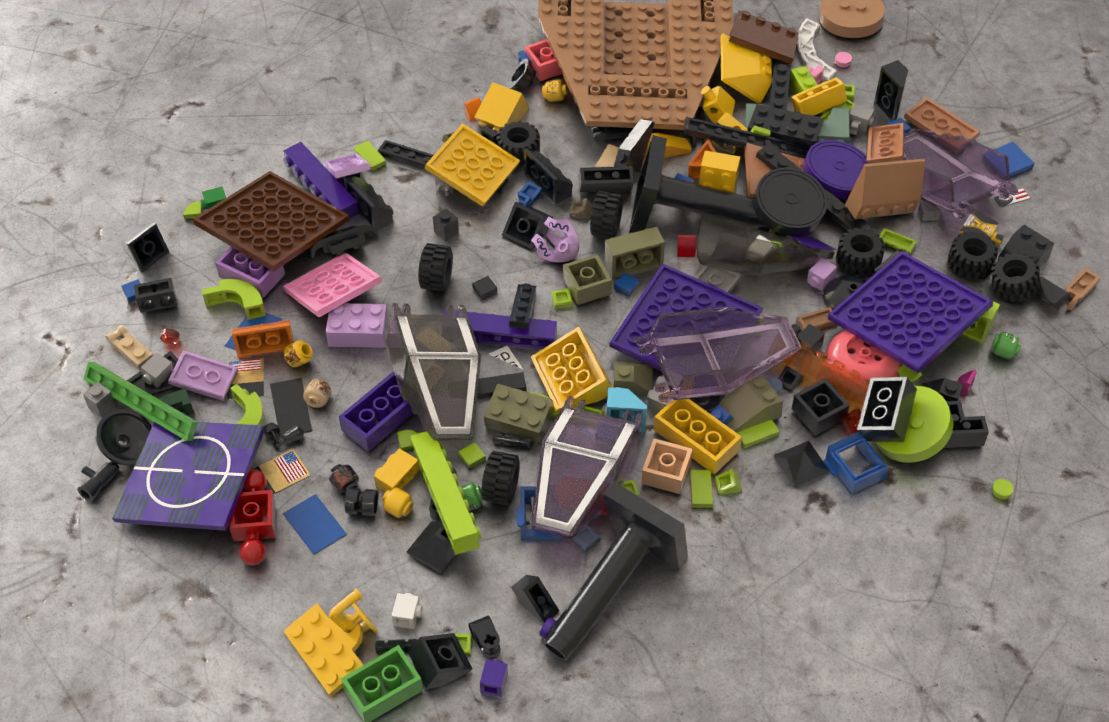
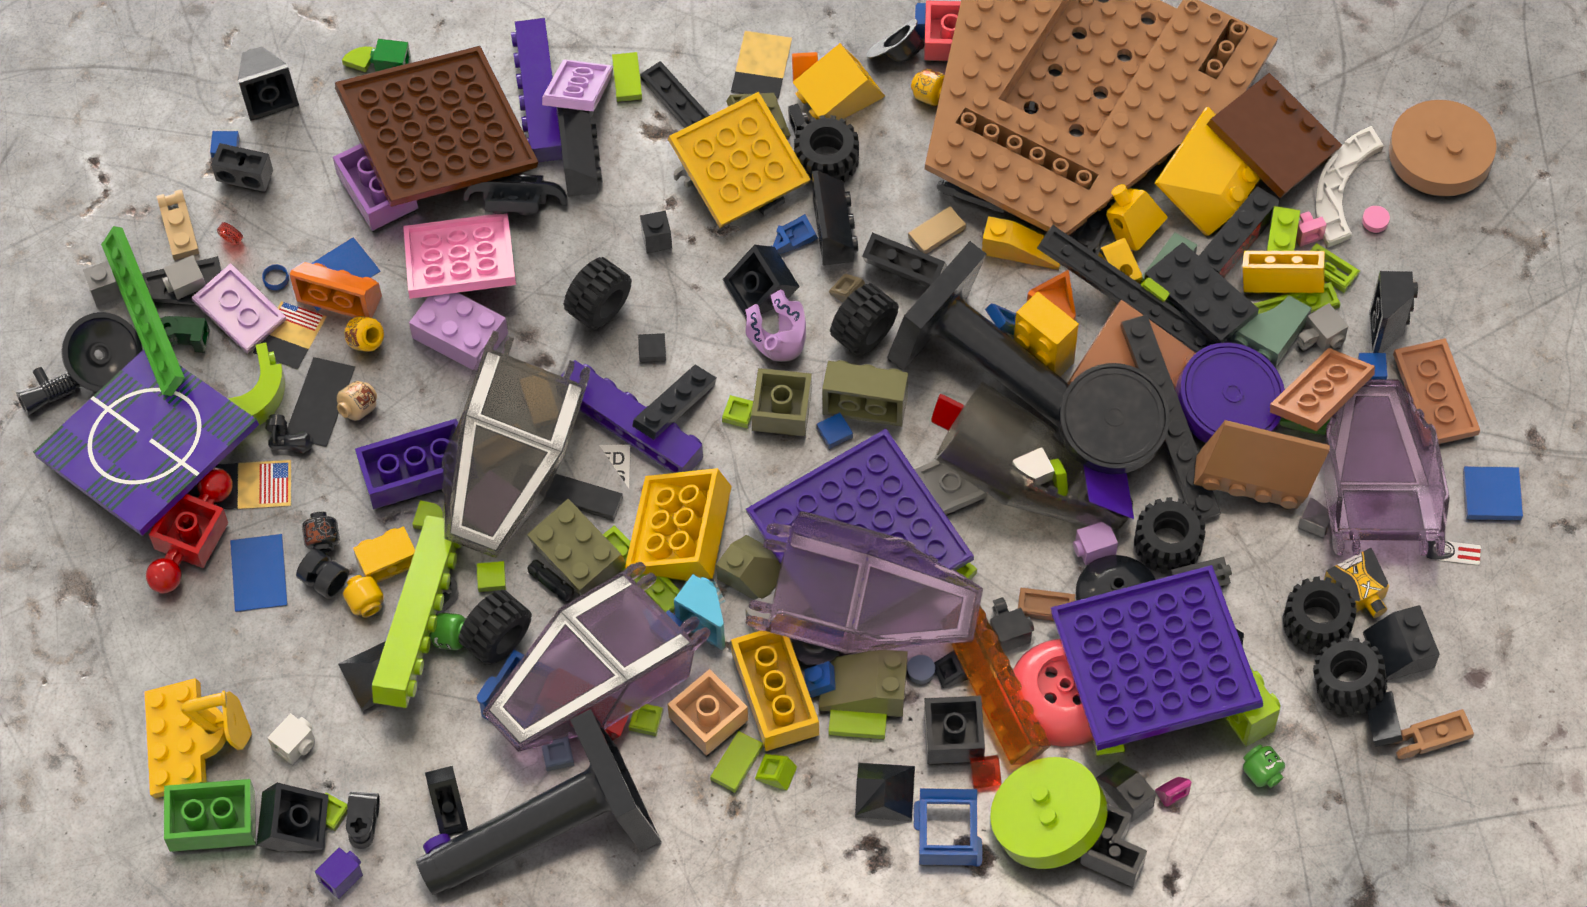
camera: 30 degrees right, 10 degrees up
lime arch [201,279,266,320] -> none
black axle [375,639,417,654] -> none
black slope [614,119,655,173] -> none
black brick [857,377,917,442] -> none
lime tile [879,228,917,254] -> none
none -> blue axle [262,264,289,290]
none -> pearl gold sticker [731,31,792,99]

